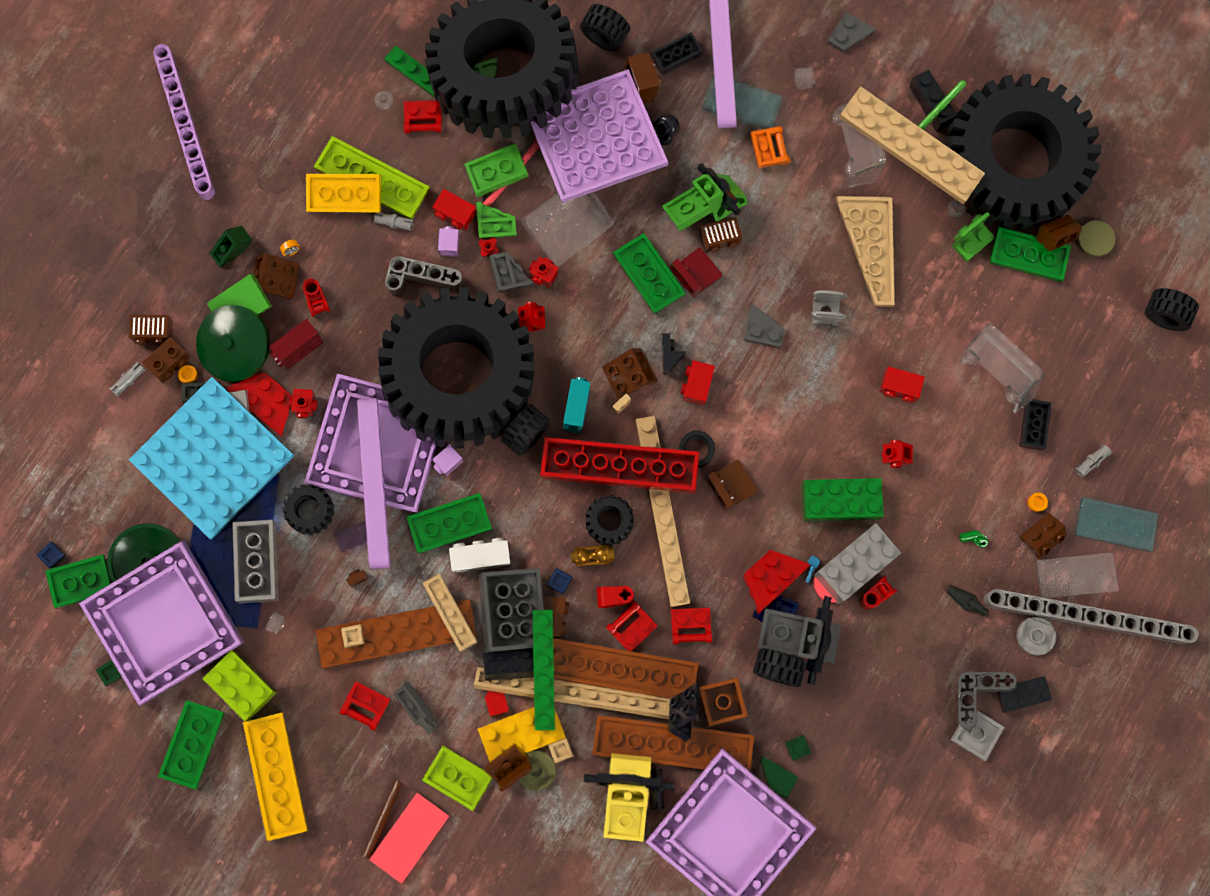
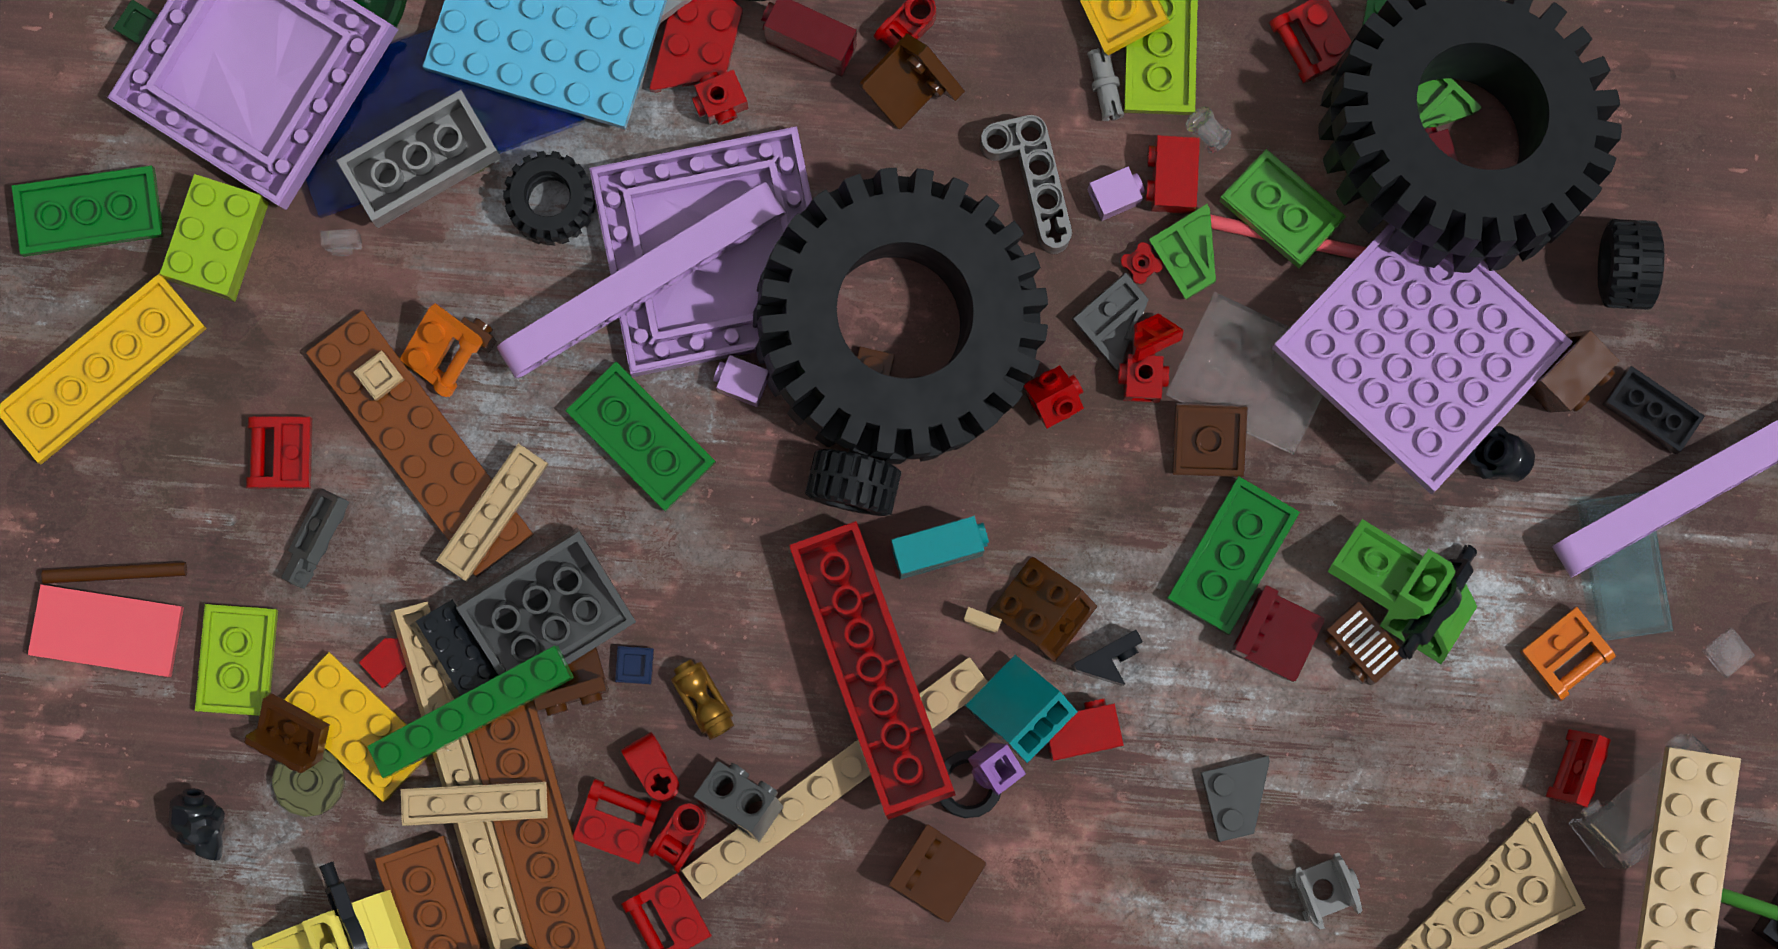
camera: 65 degrees right, 5 degrees up
clear purple plate [334,521,367,553] -> none
white brick [449,538,511,573] -> none
tan tile [548,738,573,763] -> none
black tyre [585,495,634,546] -> none
none -> black head [168,788,225,861]
none -> orange plate [400,303,483,397]
none -> tan tile [401,782,548,826]
none -> red piece [648,802,707,873]
none -> dark grey brick [694,761,783,842]
none -> reddish brown bracket [859,33,965,129]
none -> teal brick [965,655,1078,763]
none -> medium lavender brick [968,742,1026,795]
none -> red tile [1132,313,1184,362]
none -> reddish brown tile [1172,403,1248,477]
none -> clear bush [1186,106,1232,153]
none -> red plate [1545,729,1611,808]

